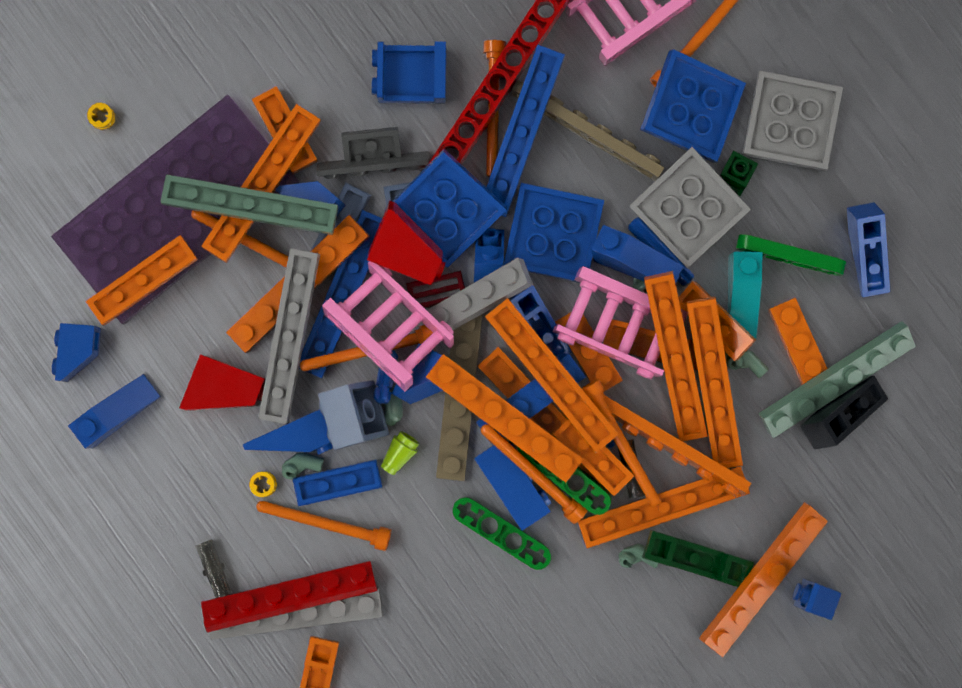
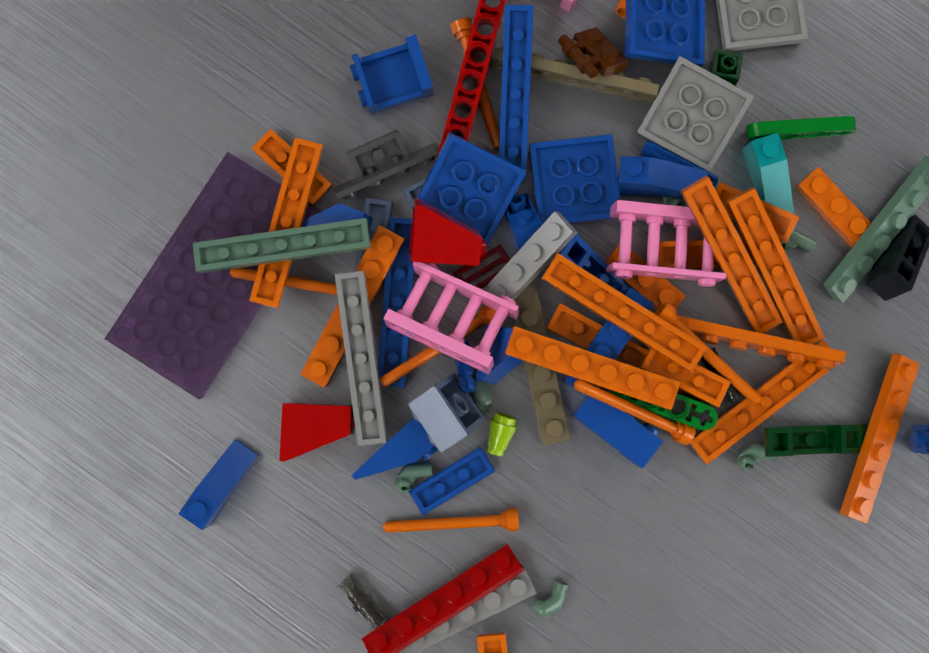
camera: 20 degrees left, 0 degrees up
blue slope [52,323,101,382] -> none
orange plate [85,235,199,326] -> none
yellow bush [87,103,115,130] -> none
yellow bush [249,471,277,497] -> none
green beam [453,497,551,570] -> none
blue slope [847,202,890,298] -> none
none -> sand green arm [532,580,568,618]
none -> reddish brown plate [558,27,628,78]

